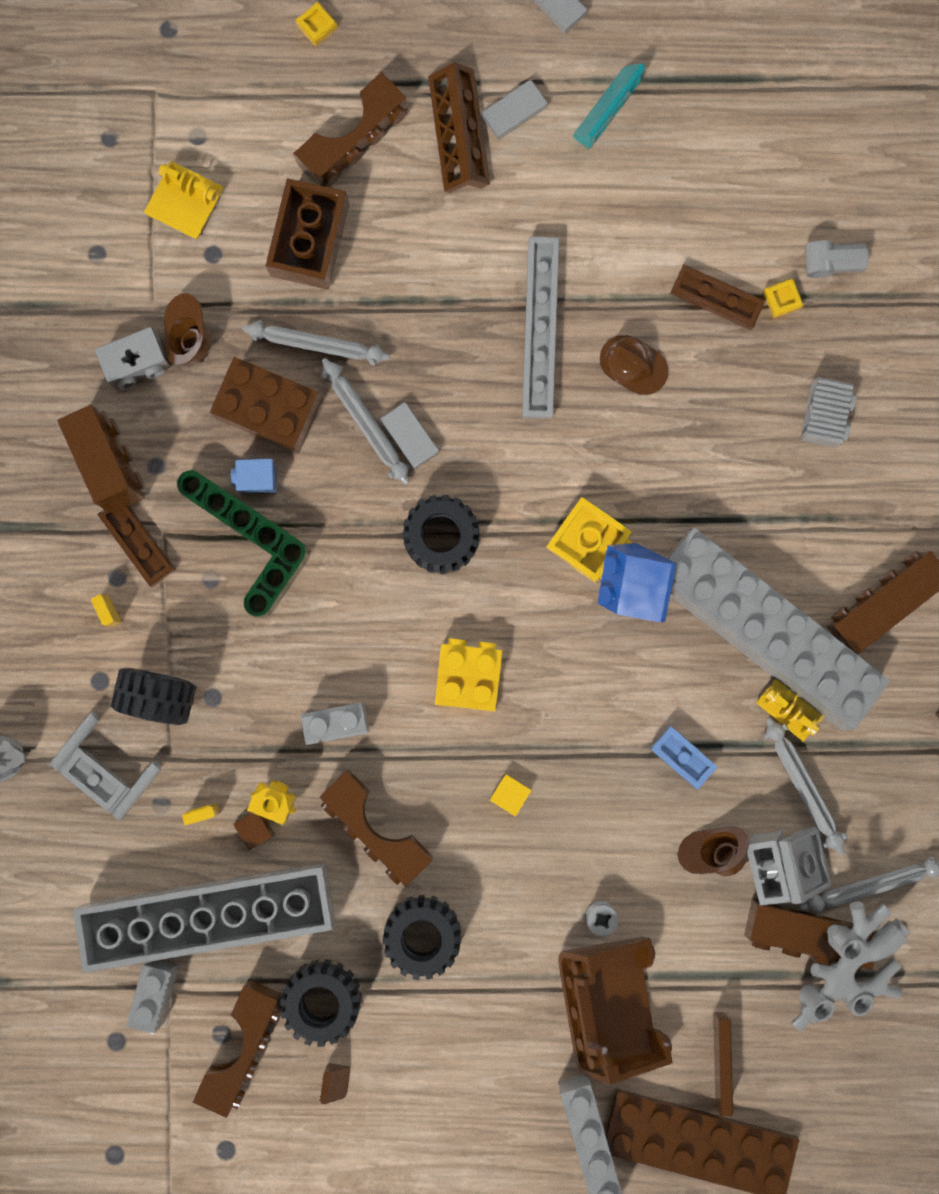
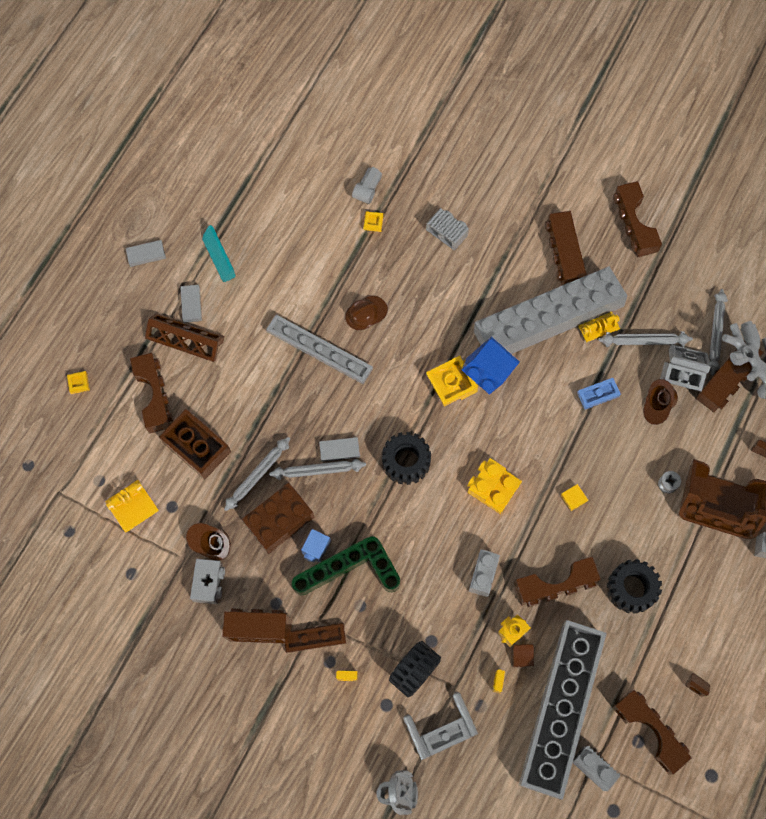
camera: 65 degrees left, 15 degrees down
black tyre [280,959,362,1047] -> none
reddish brown tile [670,264,766,330] -> none

